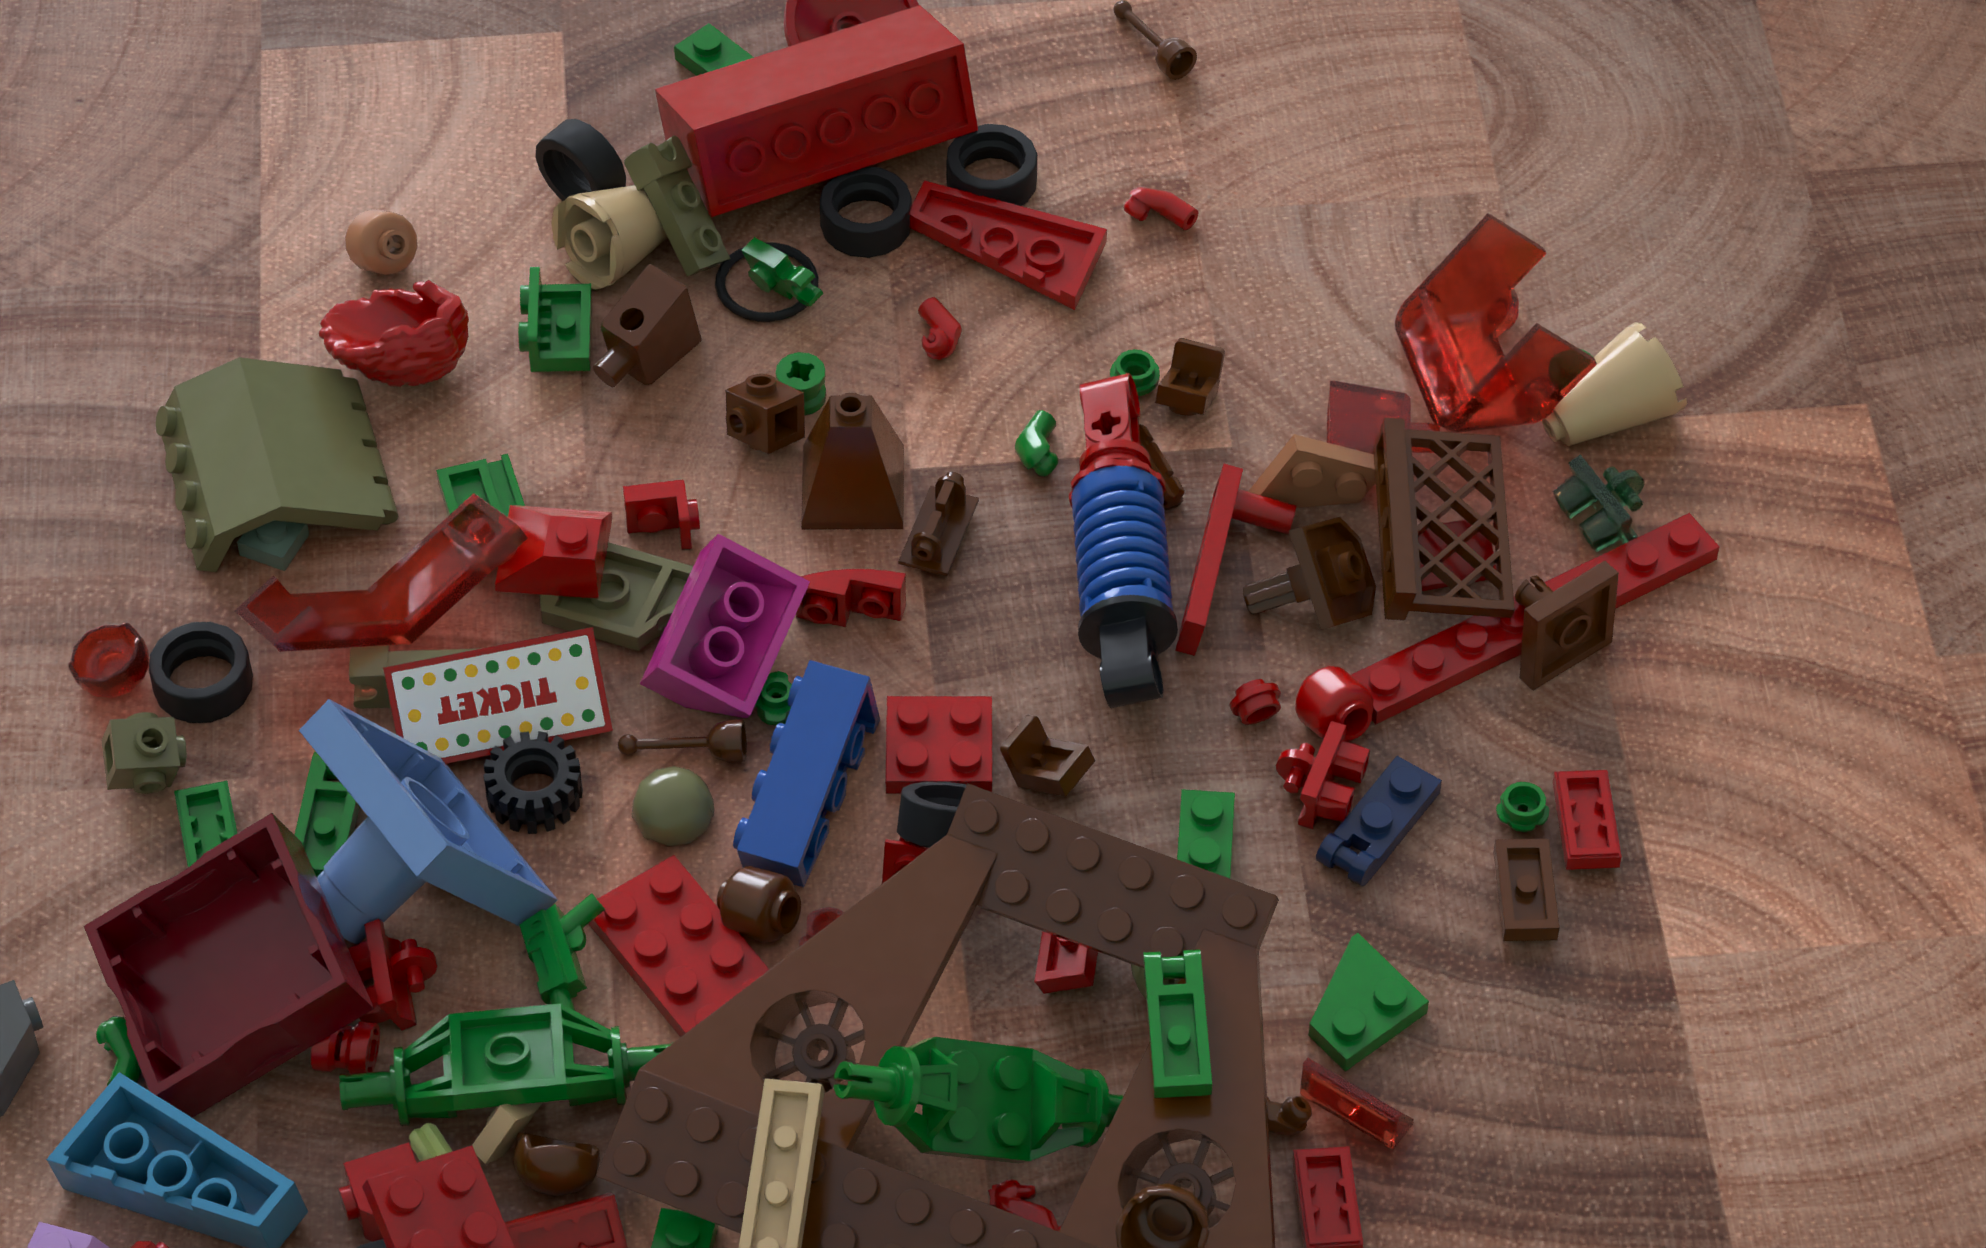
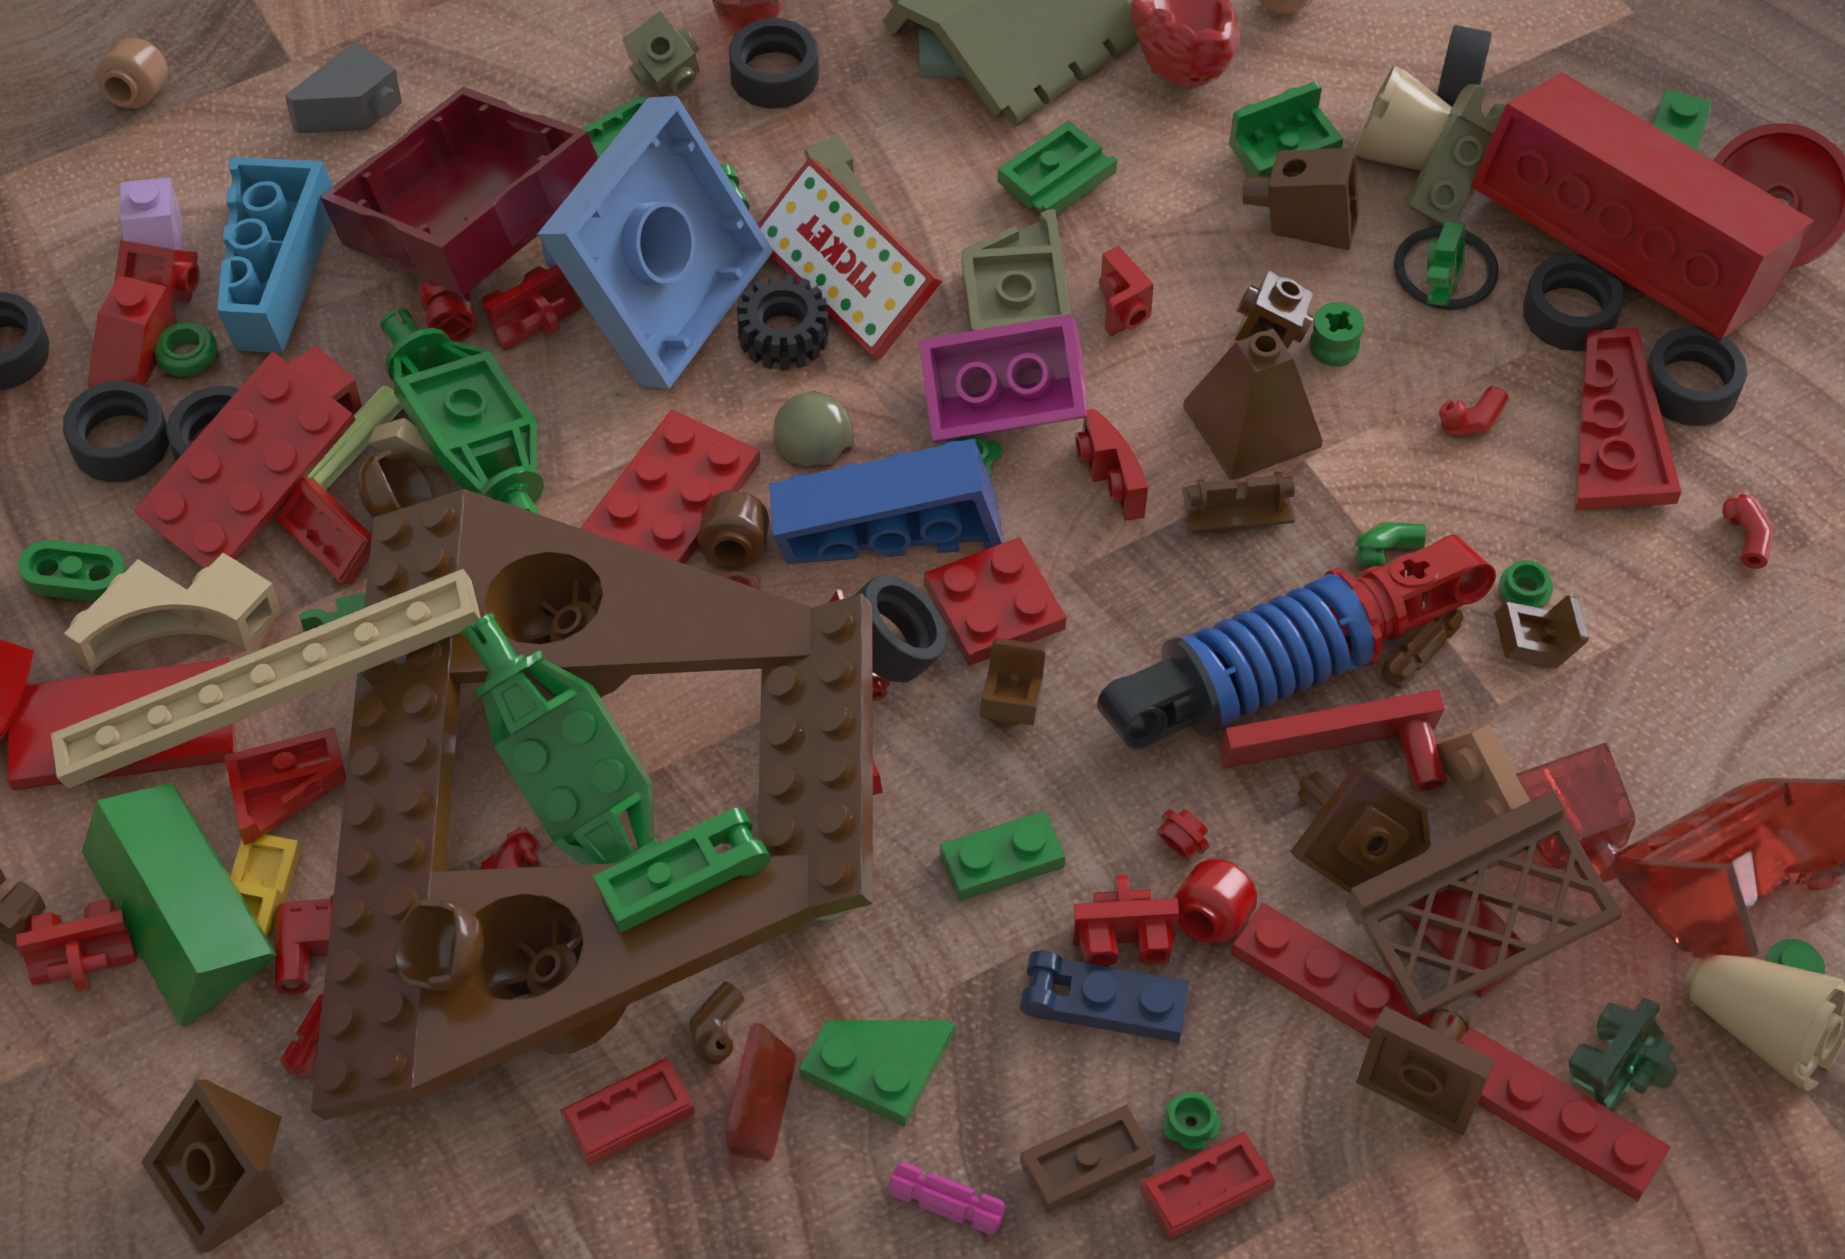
camera: 65 degrees right, 5 degrees up
clear red windscreen [235,493,528,652] -> none
red slope [495,505,613,599] -> none
green piece [519,893,606,1011] -> none
reddish brown hinge [618,719,747,762] -> none
none -> dark pink axle [889,1162,1005,1235]

